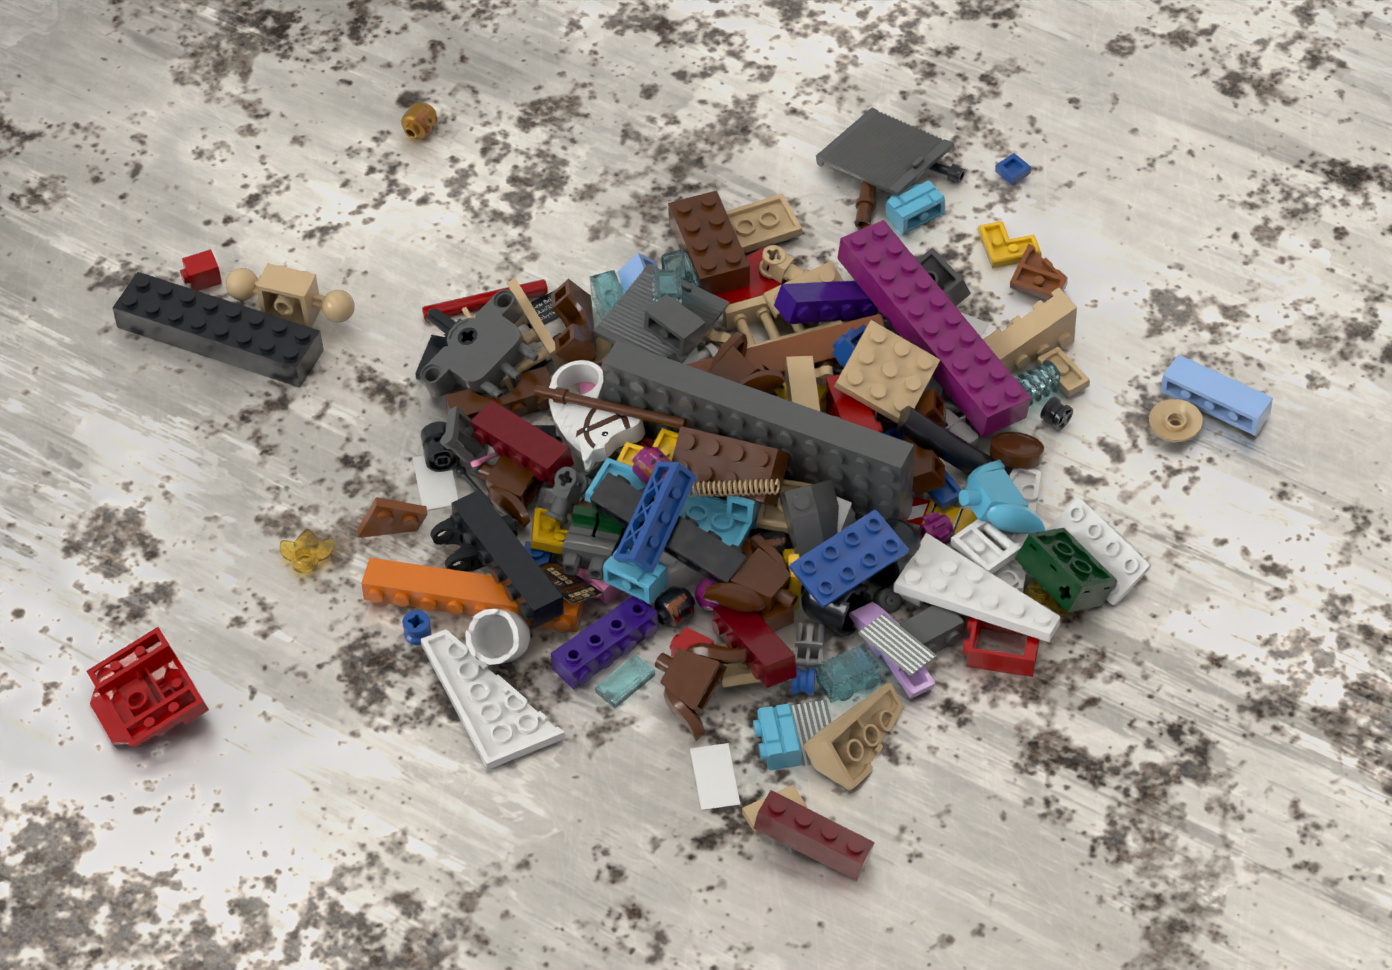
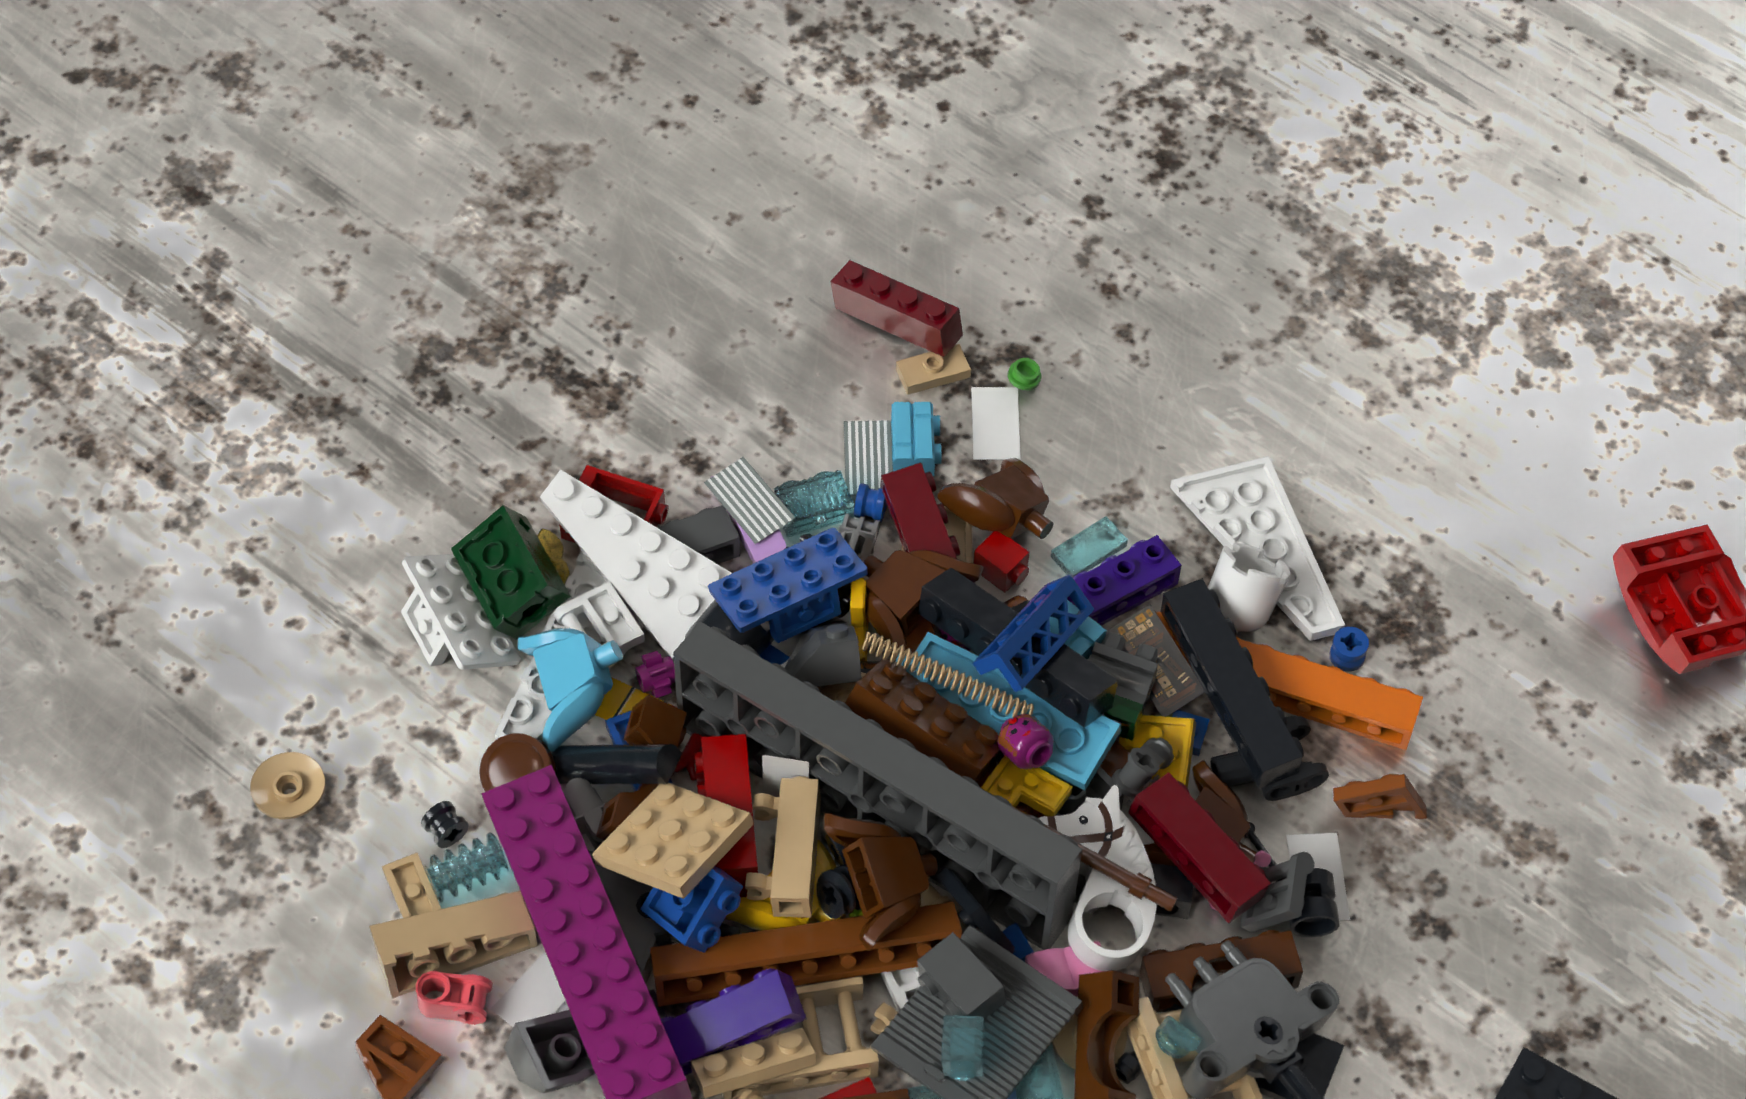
camera: 175 degrees left, 5 degrees up
clear yellow plate [280,529,334,573] -> none
tan wedge [803,682,904,790] -> none
light blue brick [1161,355,1273,436] -> none
none -> coral piece [416,971,493,1025]
none -> bright green plate [1007,358,1042,390]
none -> clear light blue plate [1156,1015,1201,1058]

